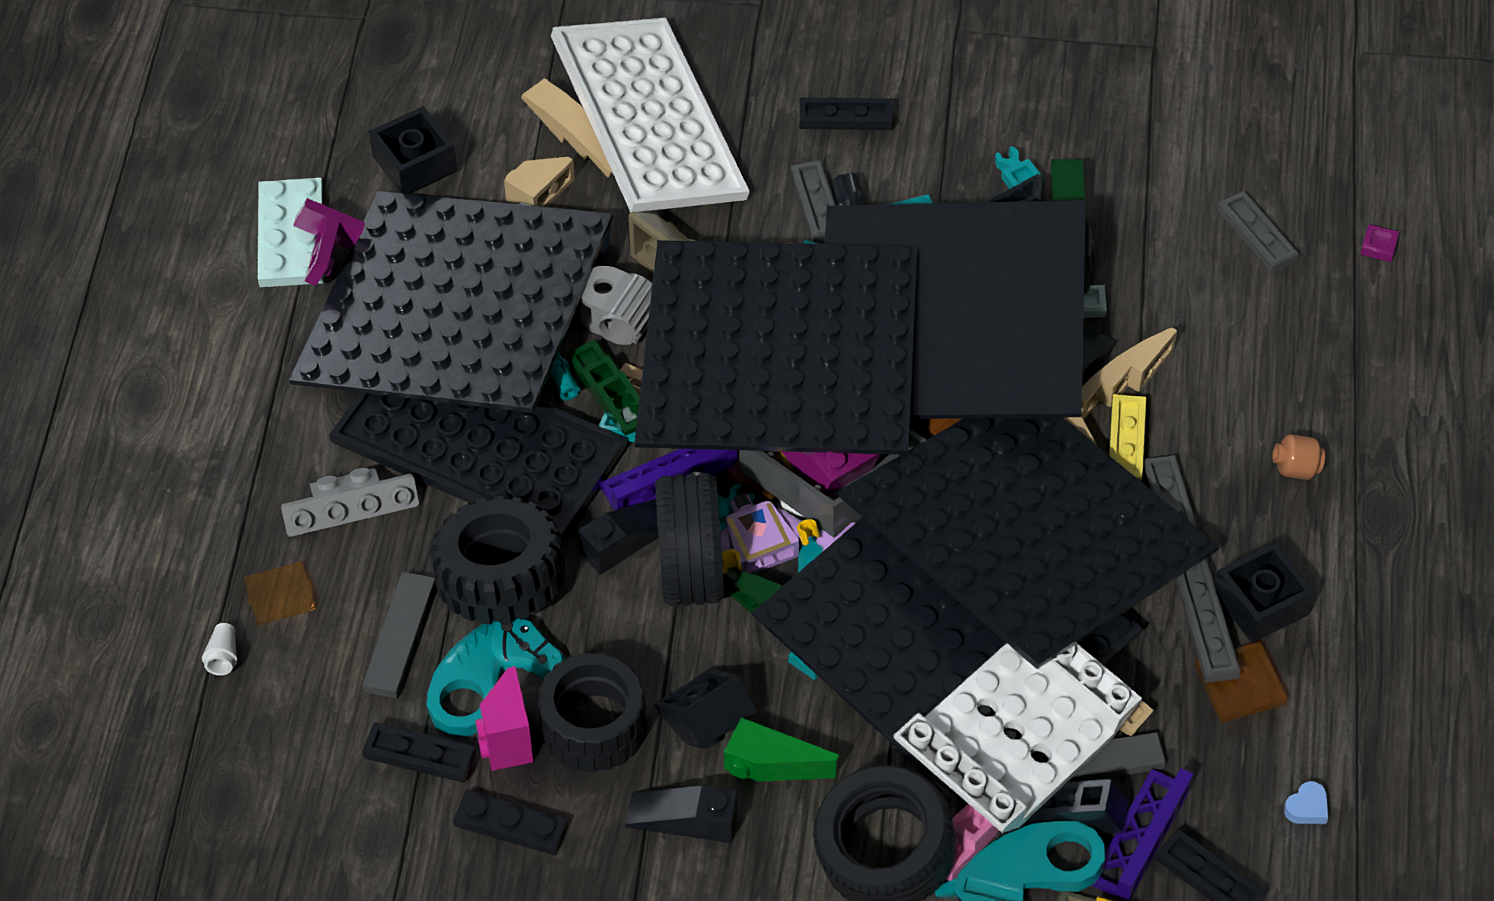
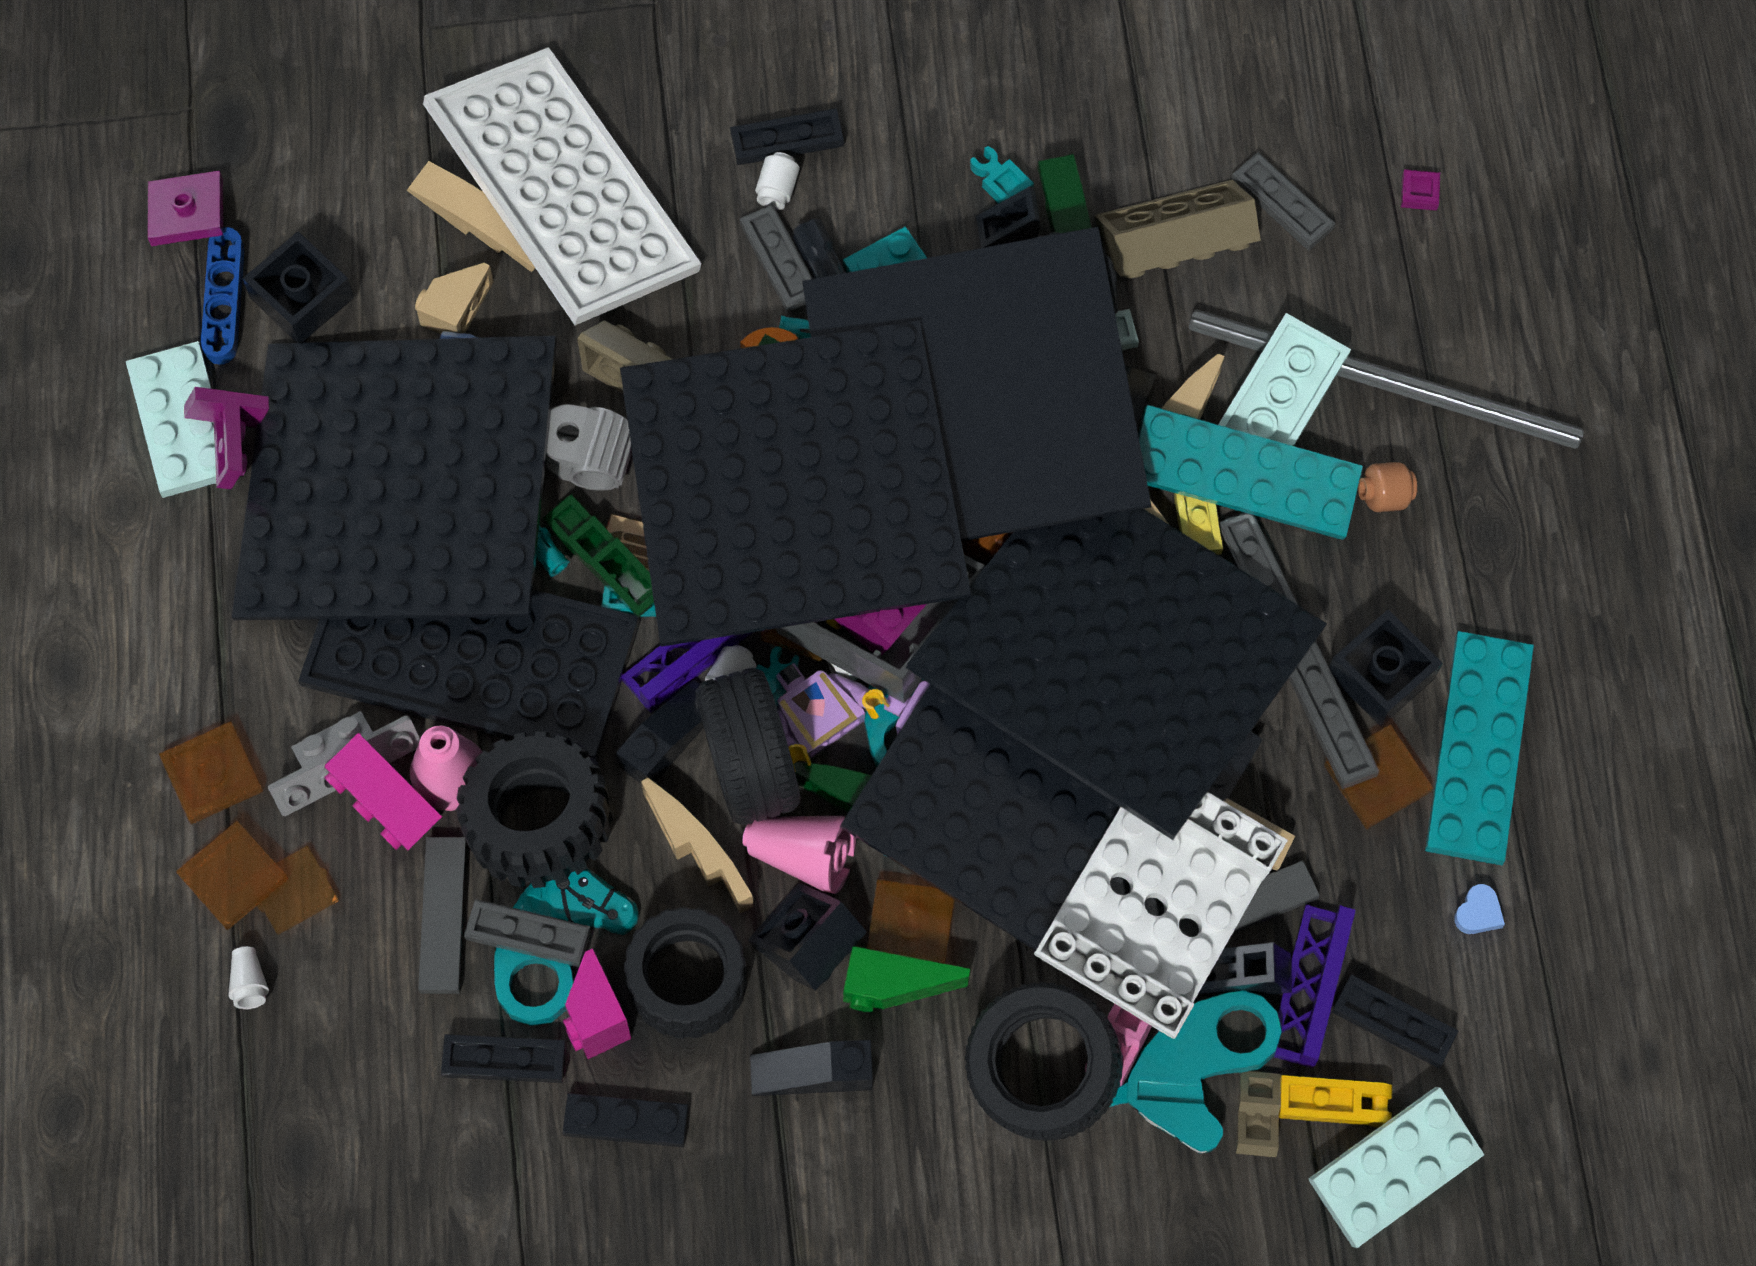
camera: 15 degrees left, 15 degrees up
none -> magenta plate [148,170,223,246]
none -> clear orange tile [159,721,263,824]
none -> clear orange tile [176,821,288,930]
none -> blue beam [201,227,244,365]
none -> dark pink brick [324,733,442,850]
none -> bright pink cone [410,726,482,811]
none -> dark grey tile [464,899,591,967]
none -> tan slope [641,778,754,913]
none -> bright pink cone [743,816,856,894]
none -> white brick [755,152,800,210]
none -> clear orange tile [867,880,954,964]
none -> dark tan slope [1094,180,1261,278]
none -> teal plate [1138,405,1363,540]
none -> dark grey axle [1189,309,1584,449]
none -> light aqua plate [1218,313,1351,446]
none -> teal plate [1425,631,1534,866]

